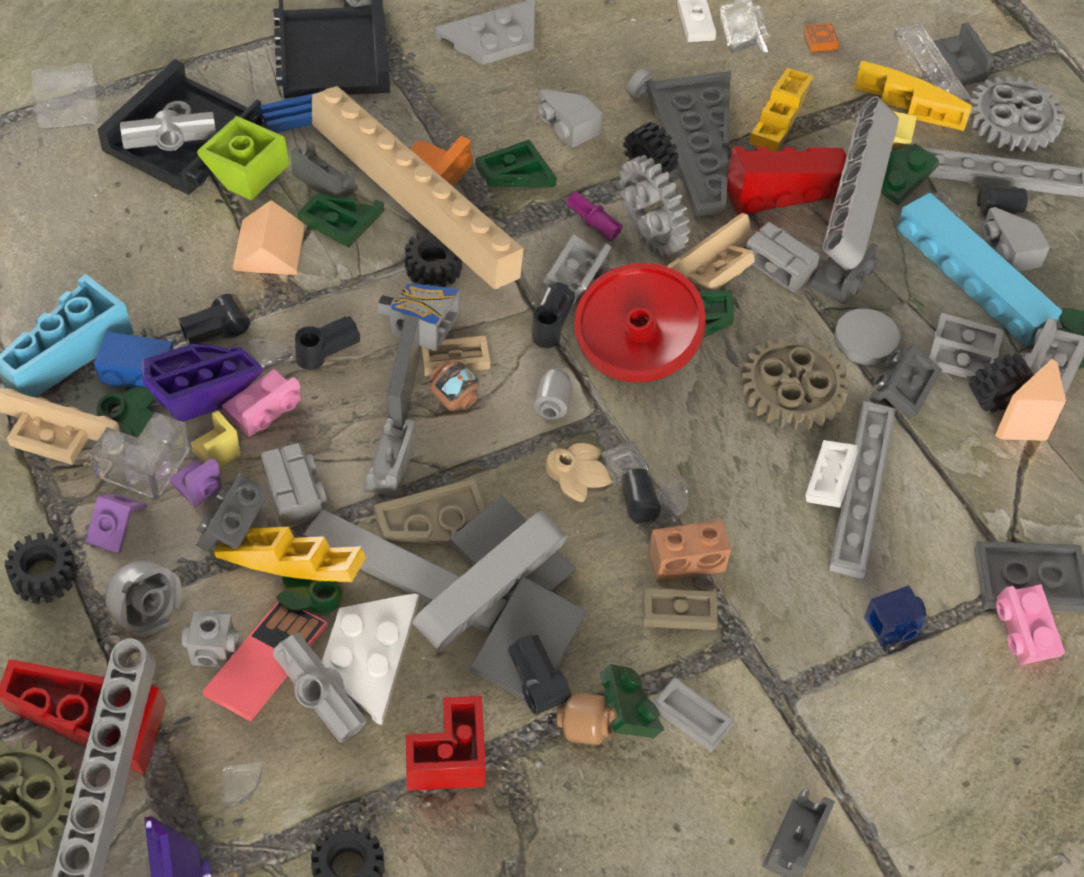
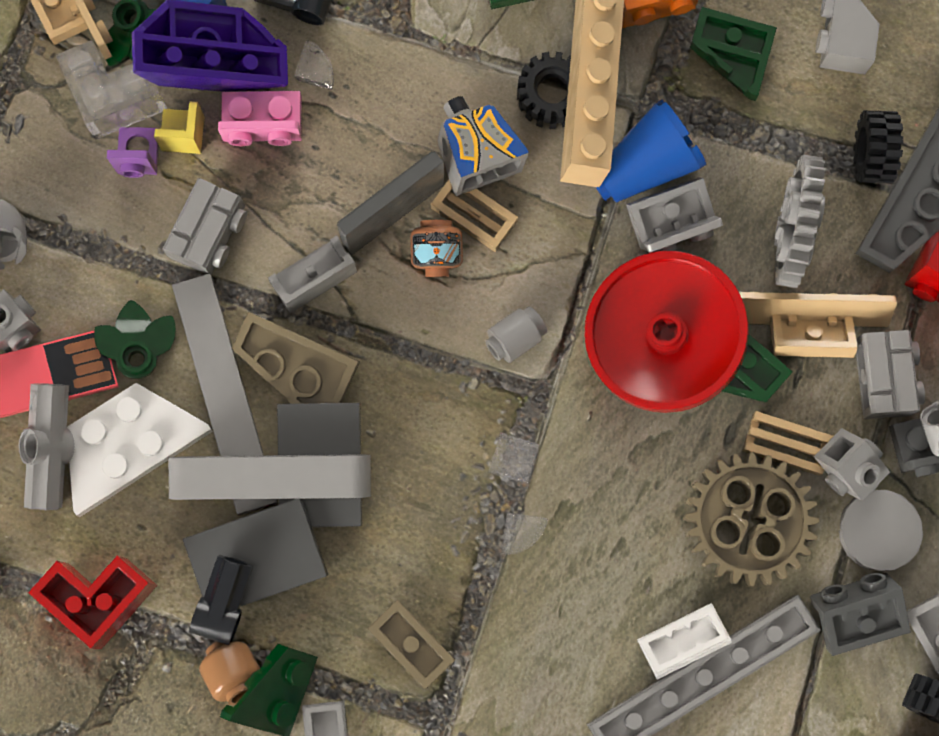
camera: 45 degrees right, 25 degrees up
medium lavender bracket [86,493,147,553] -> none
dark grey bracket [196,474,269,552] -> none
yellow slope [213,527,366,582] -> none
black piece [295,316,360,370] -> none
black piece [532,282,575,348] -> none
tan plate [545,443,612,502] -> none
magenta axle [566,192,623,241] -> none
black piece [621,468,661,524] -> none
nougat brick [649,519,731,582] -> none
none -> blue cone [595,99,707,203]
none -> tan tile [742,411,833,476]
none -> light grey brick [814,428,890,501]

